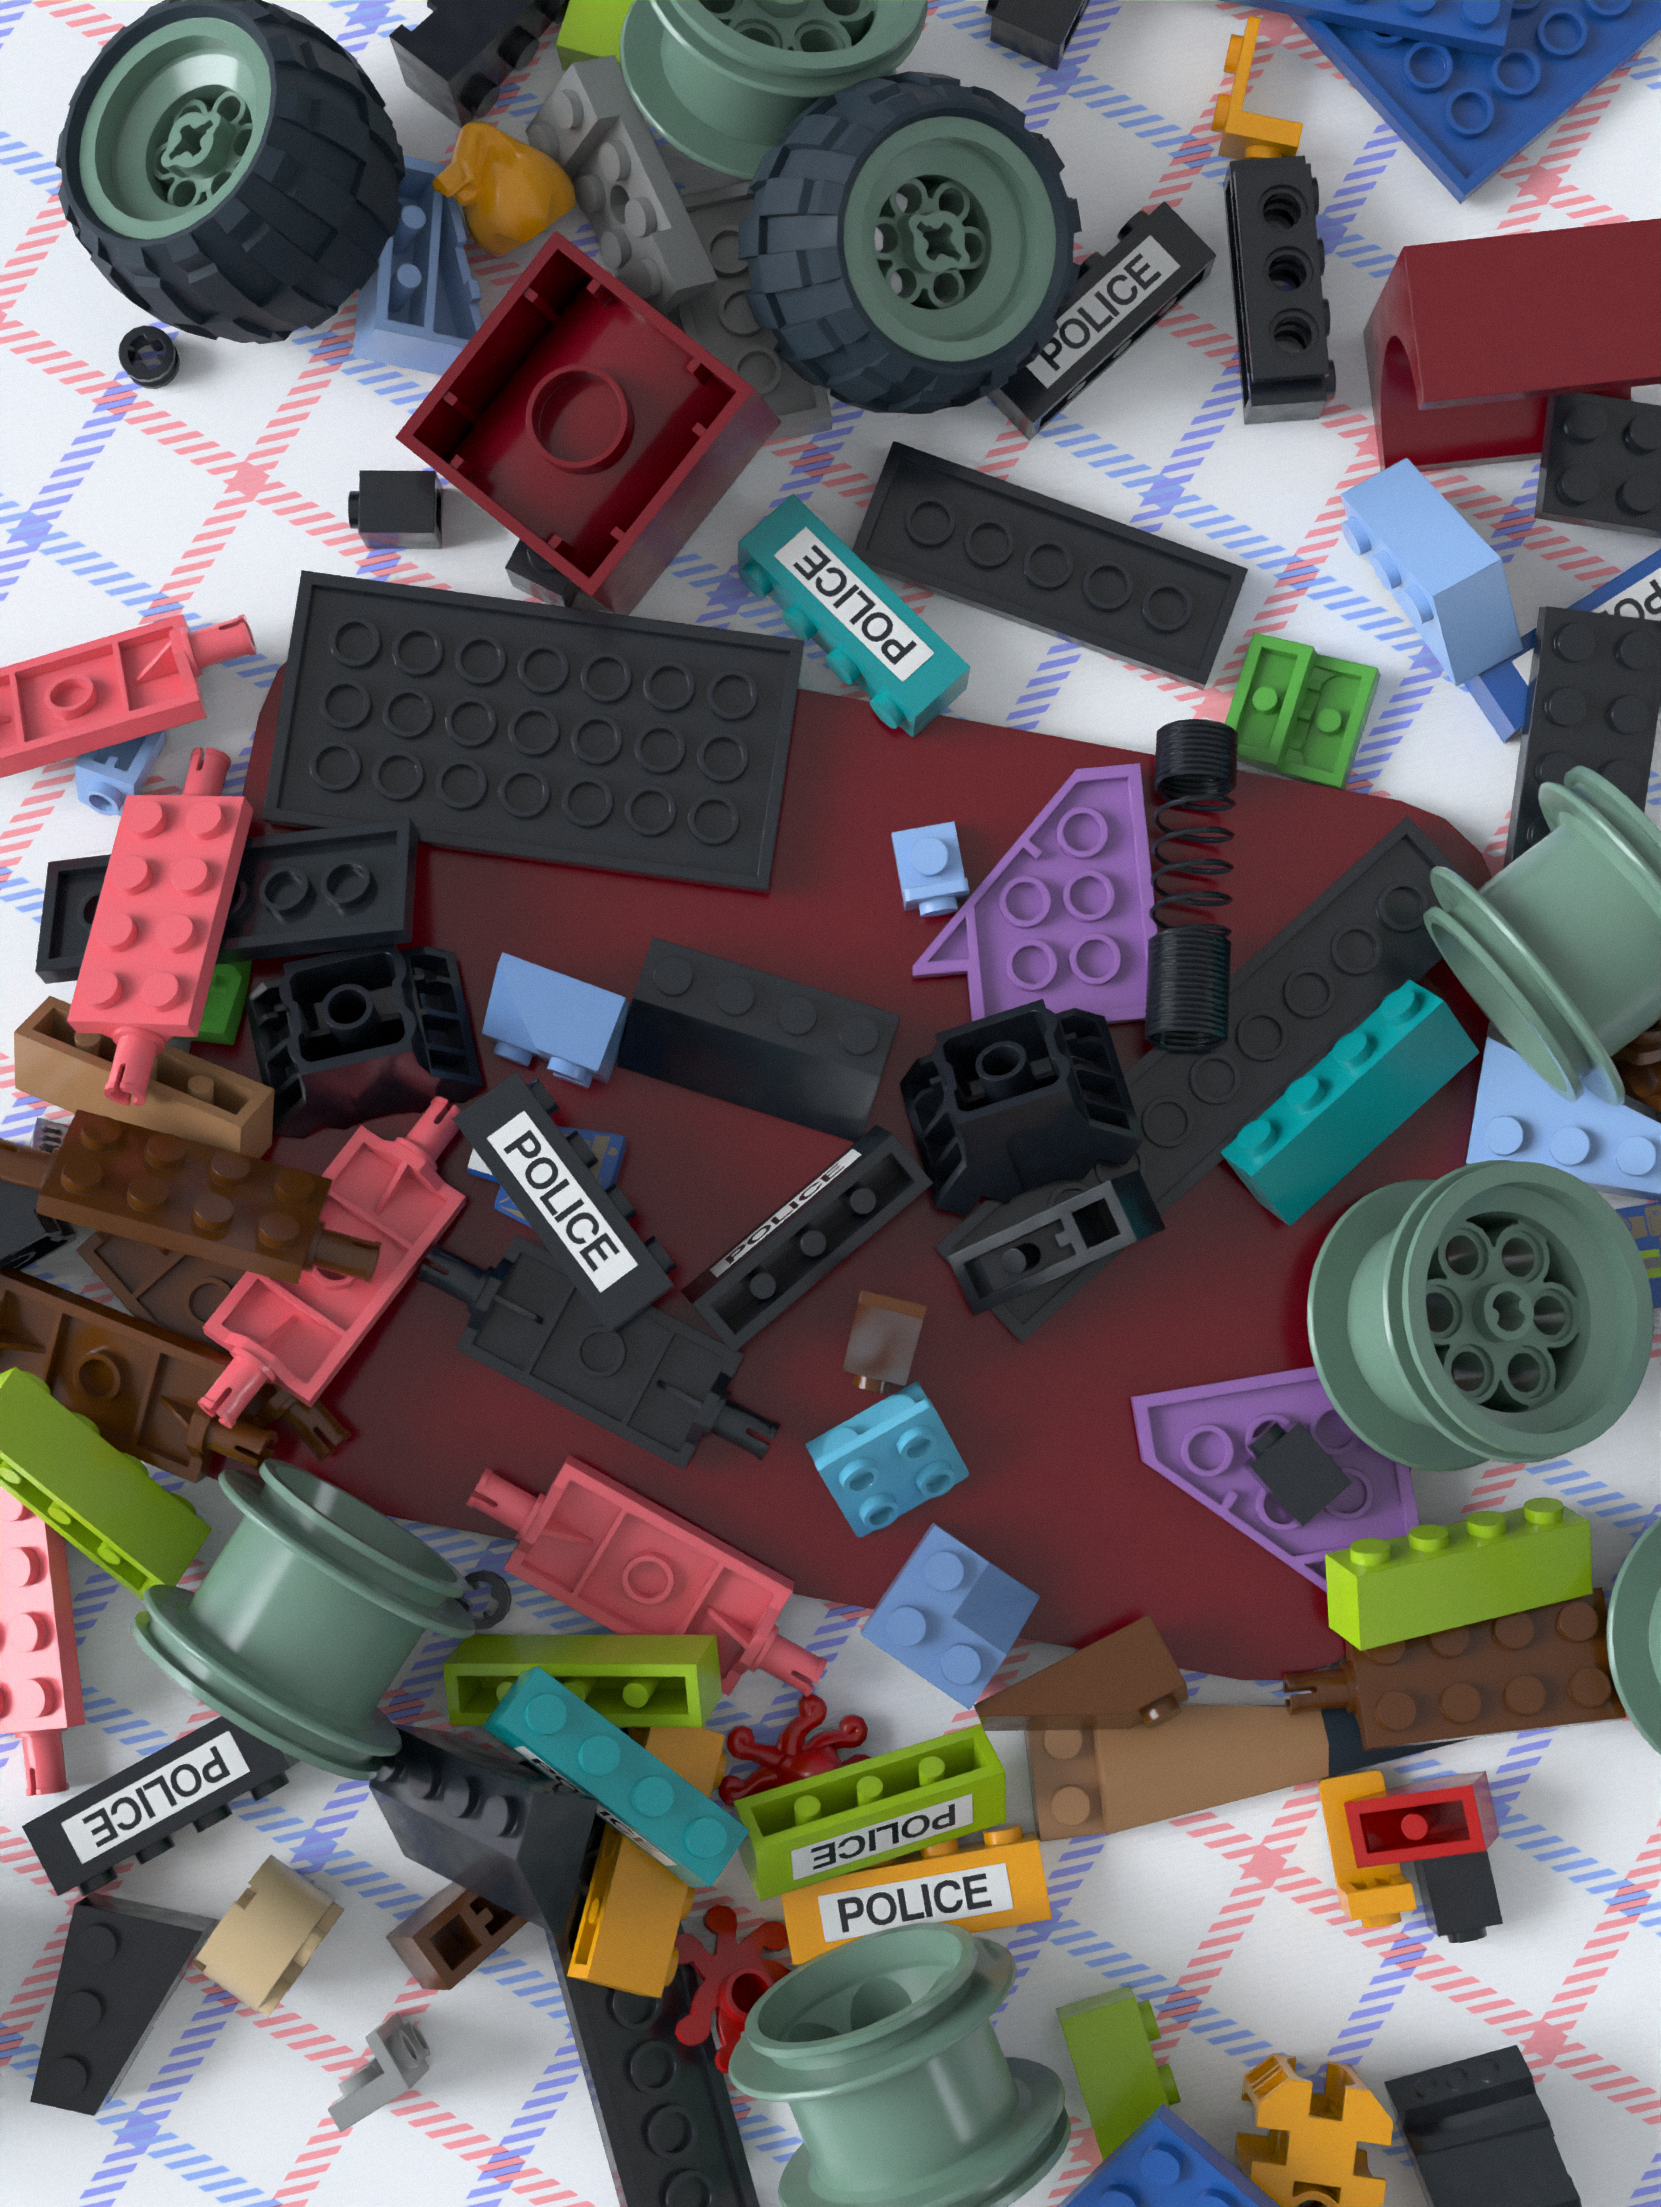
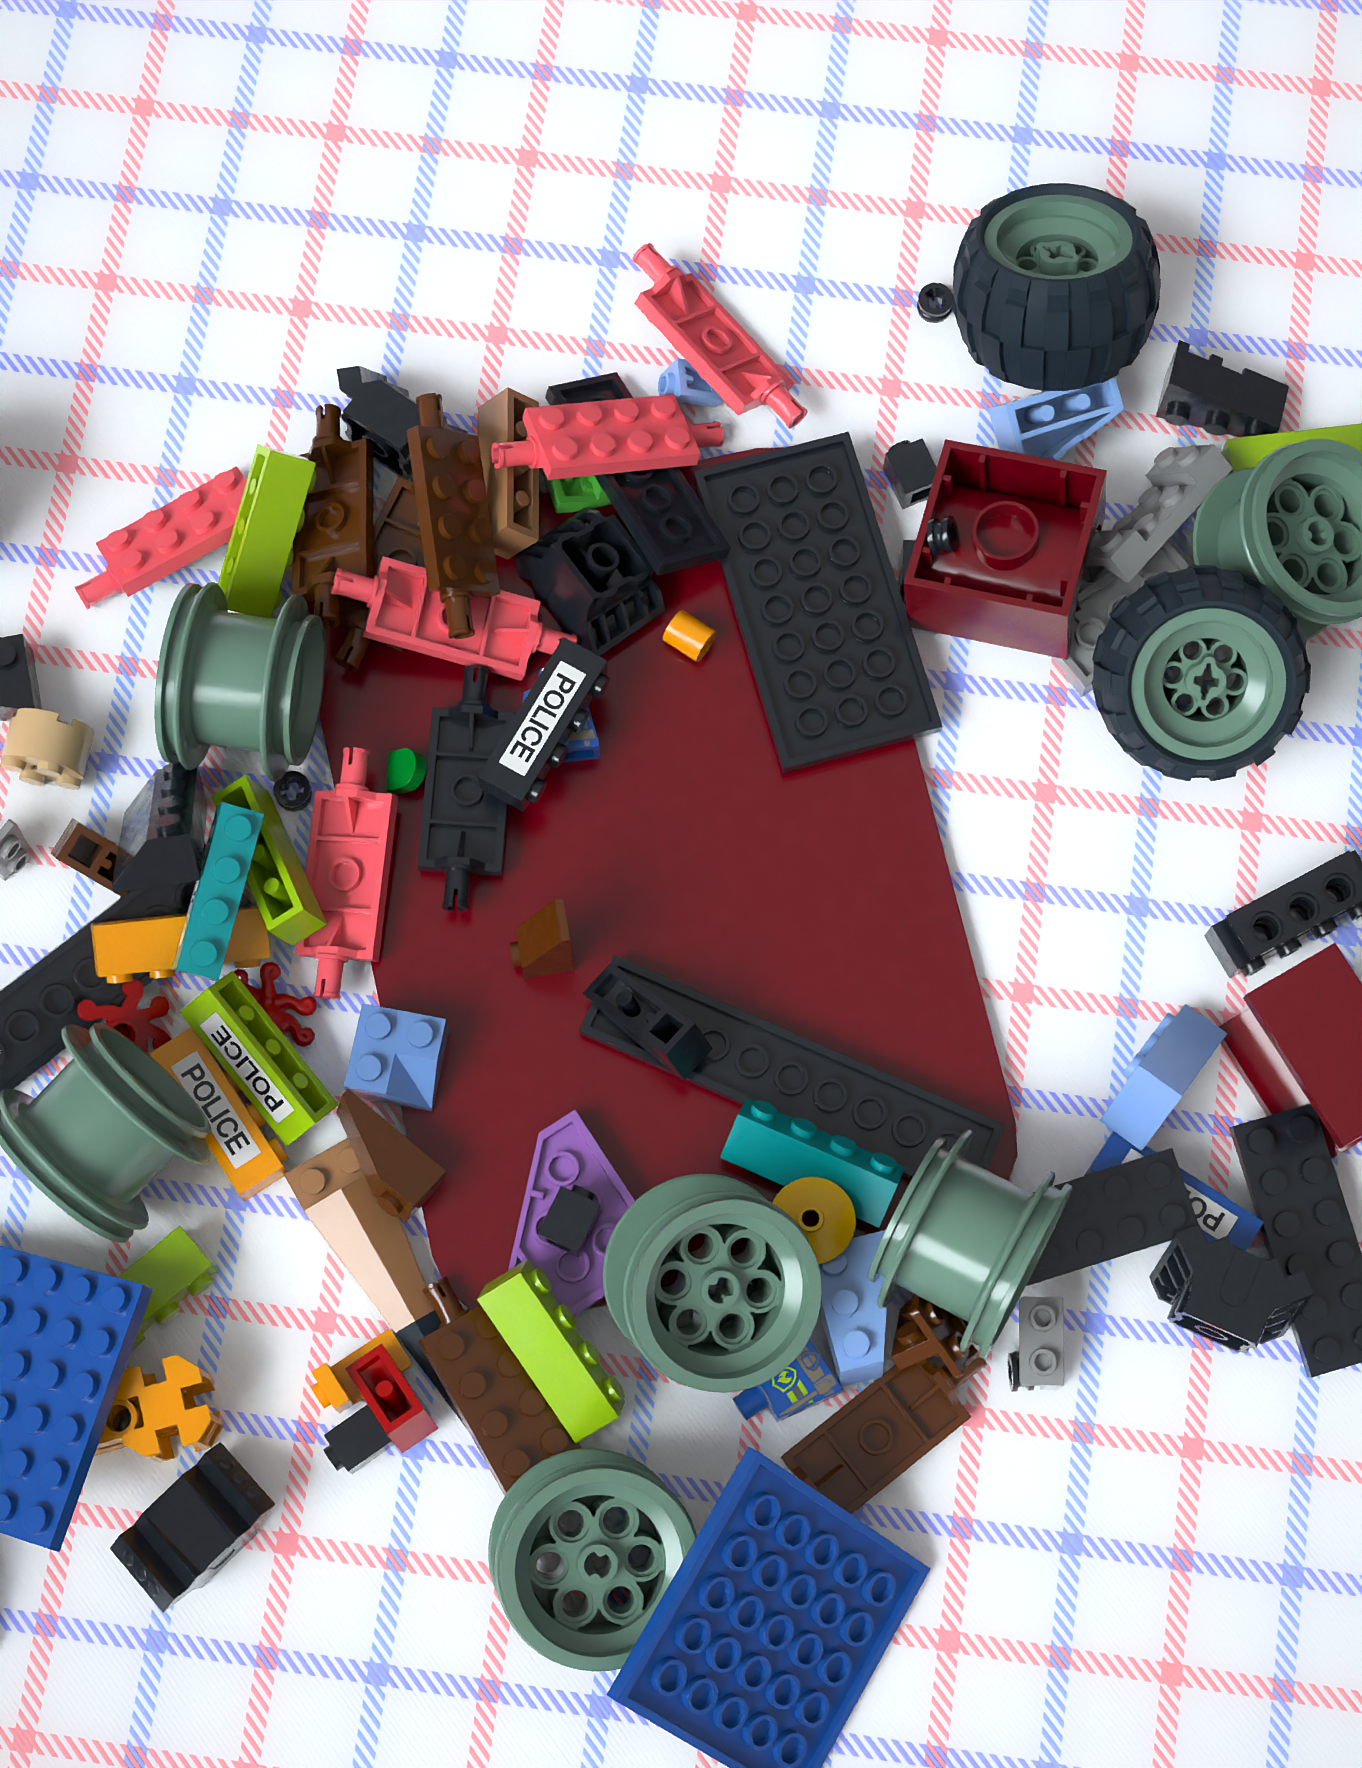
camera: 60 degrees right, 10 degrees down
brick [22,1716,300,1897] -> none
light orange piece [432,121,576,257] -> none
medium blue slope [482,952,631,1089] -> none
black slope [617,937,900,1143] -> none
black brick [681,1125,933,1353] -> none
teal brick [738,494,971,738] -> none
medium azure bracket [805,1381,969,1538] -> none
black plate [852,441,1248,691] -> none
light blue bracket [891,821,969,917] -> none
black slope [900,999,1144,1216] -> none
medium lavender wing [912,763,1158,1024] -> none
black brick [986,201,1216,441] -> none
black piece [1144,719,1238,1051] -> none
bright green slope [1225,632,1381,790] -> none
none -> green tile [386,748,426,795]
none -> light orange gear [663,609,717,662]
none -> yellow dish [772,1177,856,1264]
none -> black bush [927,516,959,555]

